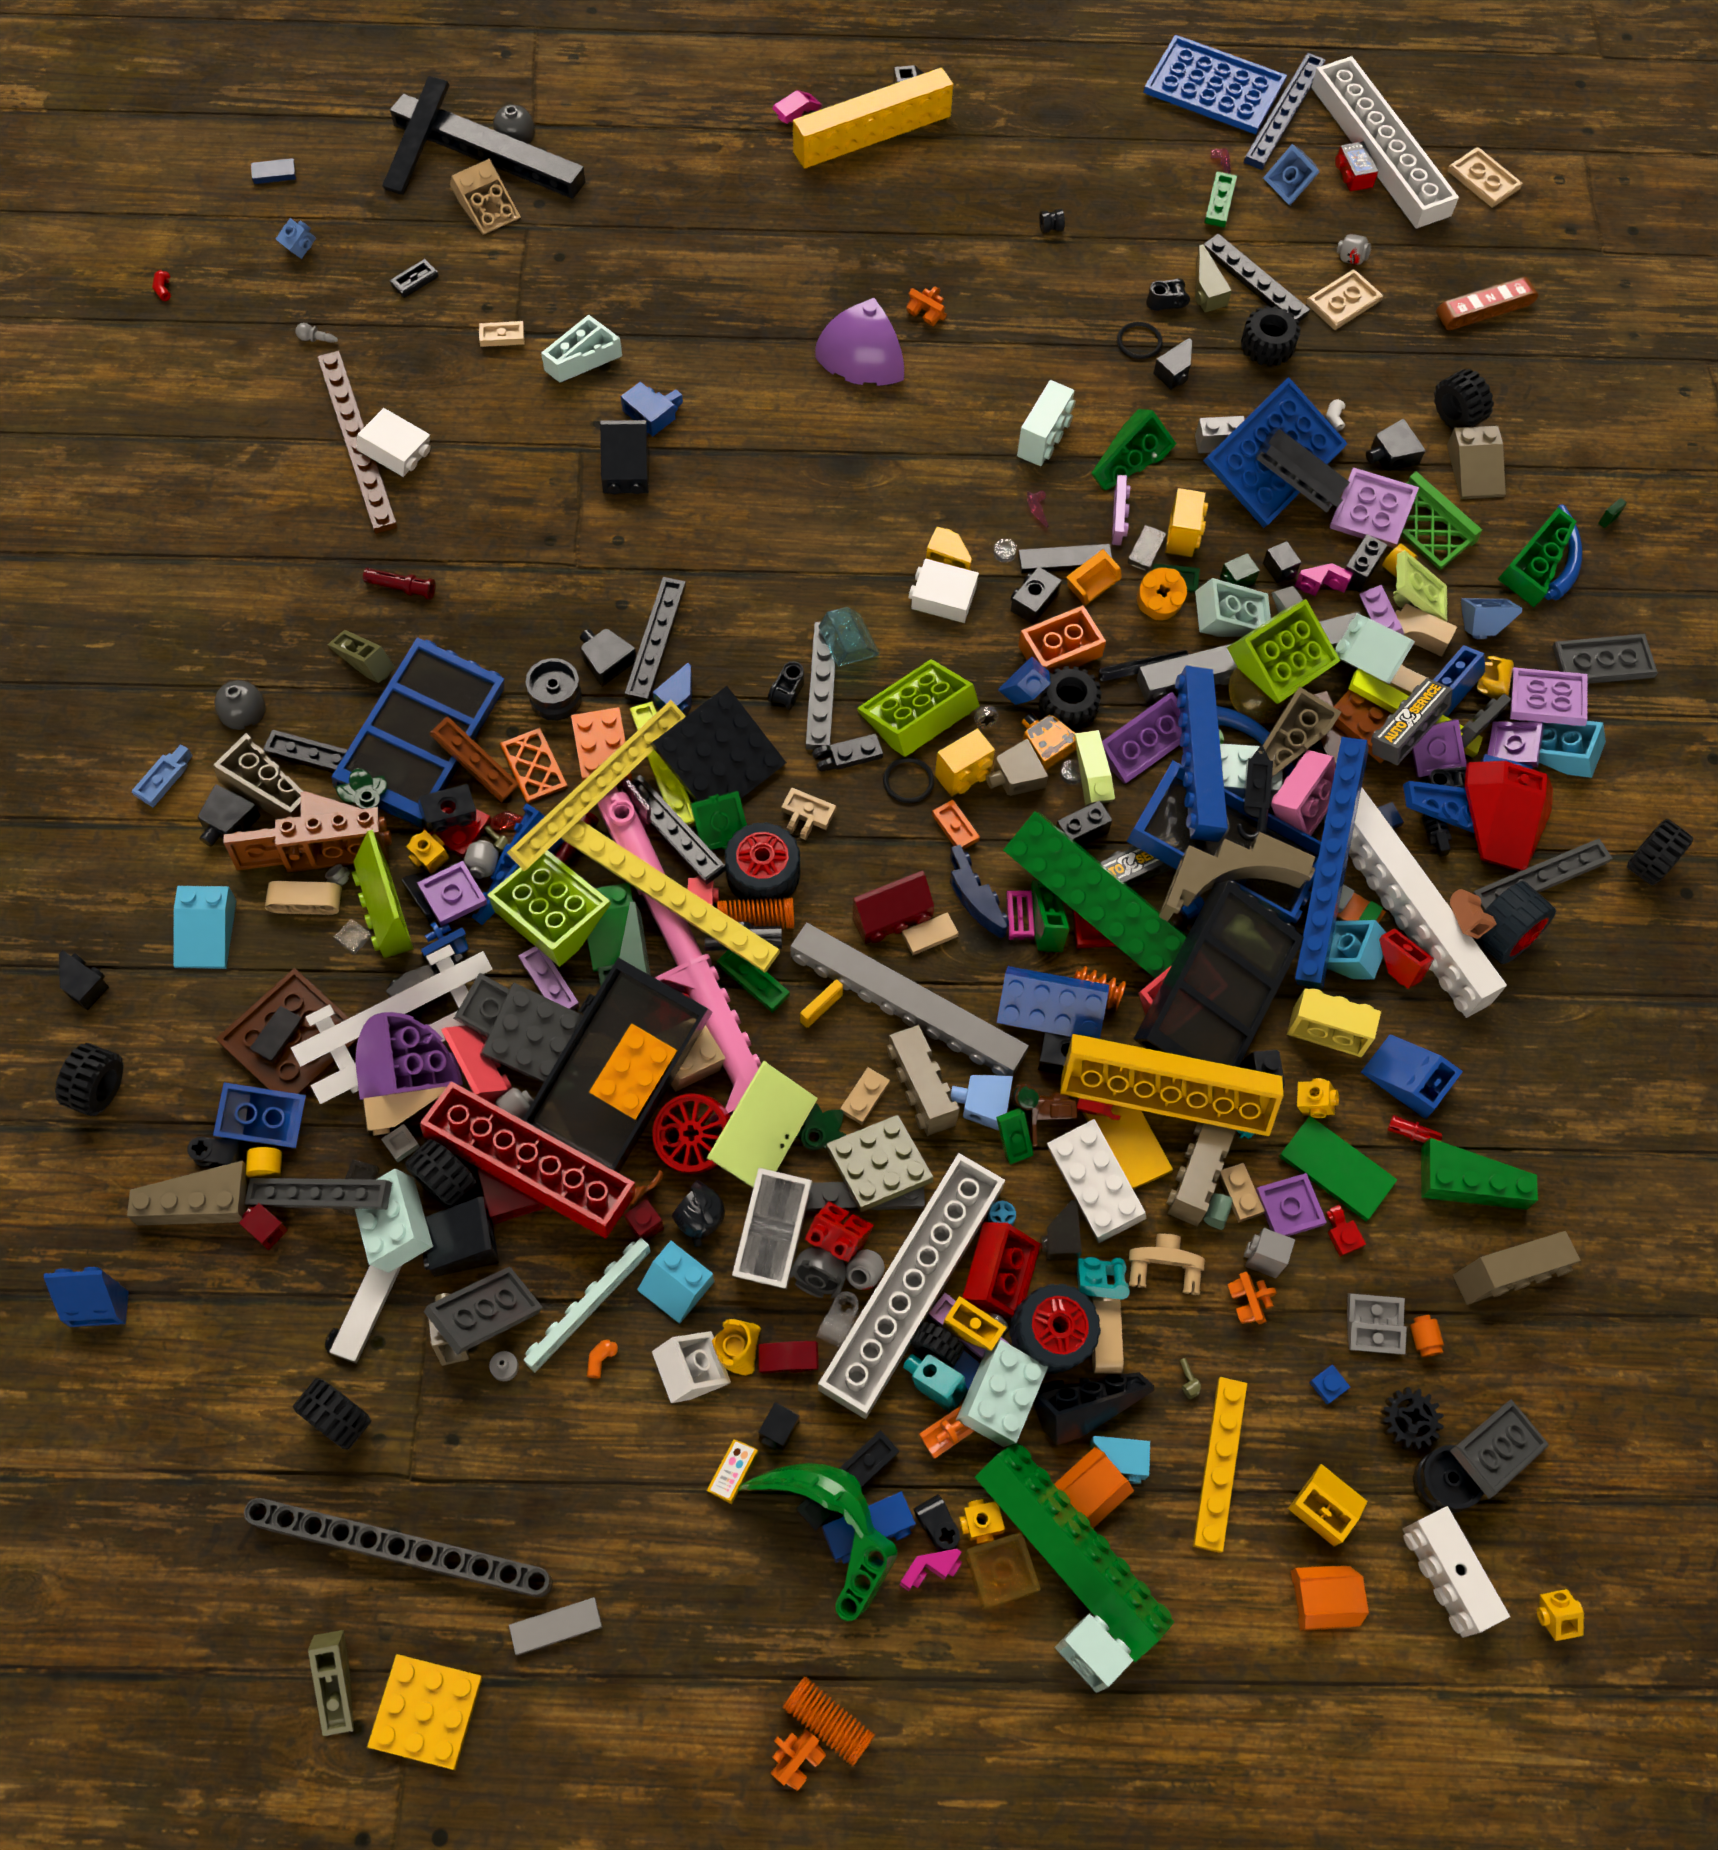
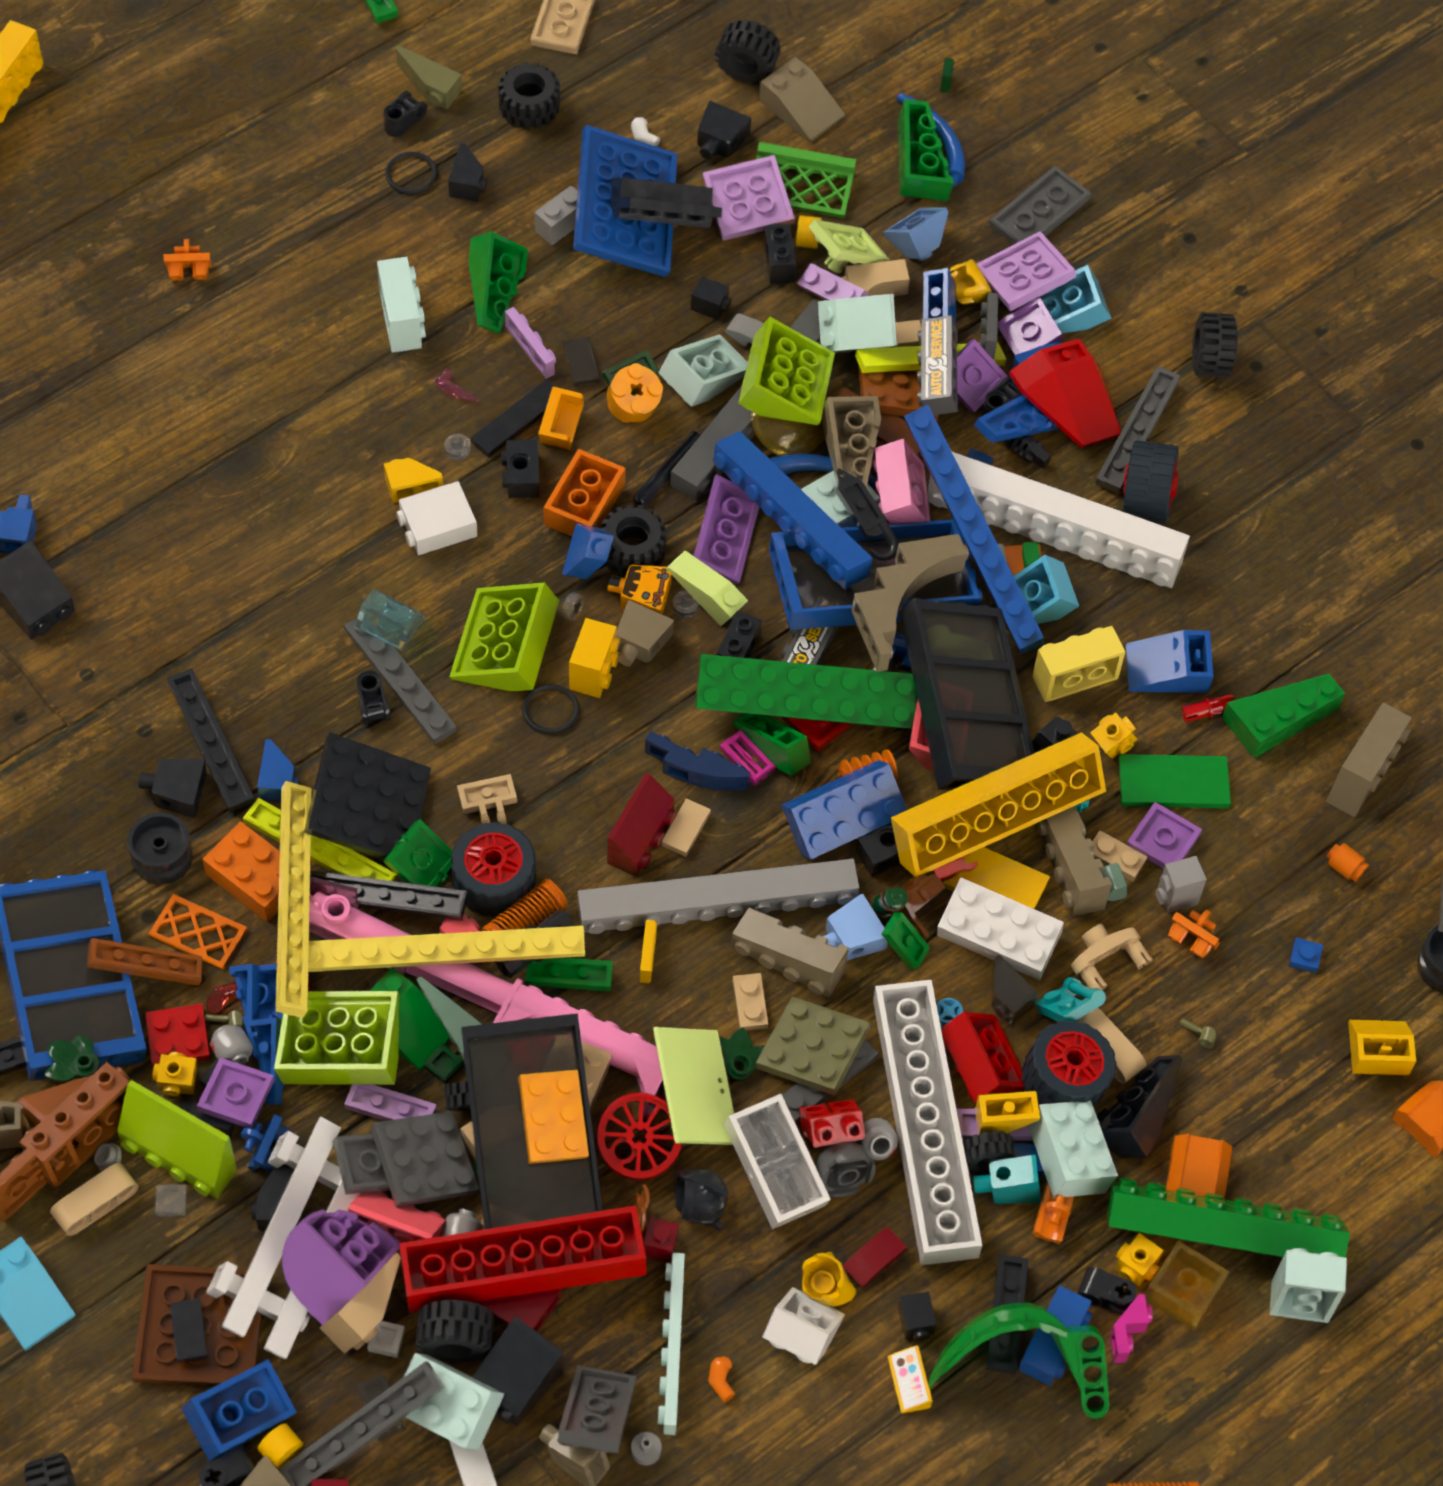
camera: 40 degrees left, 5 degrees down
black brick [418,784,476,833] -> none
medium azure slope [637,1241,714,1324] -> none
hinge [812,734,883,772] -> none
medium lavender brick [815,298,904,386] -> none
clear piece [817,1292,859,1348] -> none
orange plate [932,800,980,850] -> none
black wheel [1039,209,1065,233] -> none
medium azure slope [1090,1436,1150,1484] -> none
yellow brick [1165,488,1208,557] -> none
yellow plate [1193,1377,1247,1553] -> none
plate [1204,234,1310,322] -> none
brick [1220,553,1260,588] -> none
dark pink slope [1295,563,1353,596] -> none
red plate [1325,1205,1366,1257] -> none
light grey slope [1347,1293,1407,1354] -> none
red slope [1379,928,1434,989] -> none
black gear [1380,1387,1444,1451] -> none
nougat leg [1450,889,1497,939] -> none

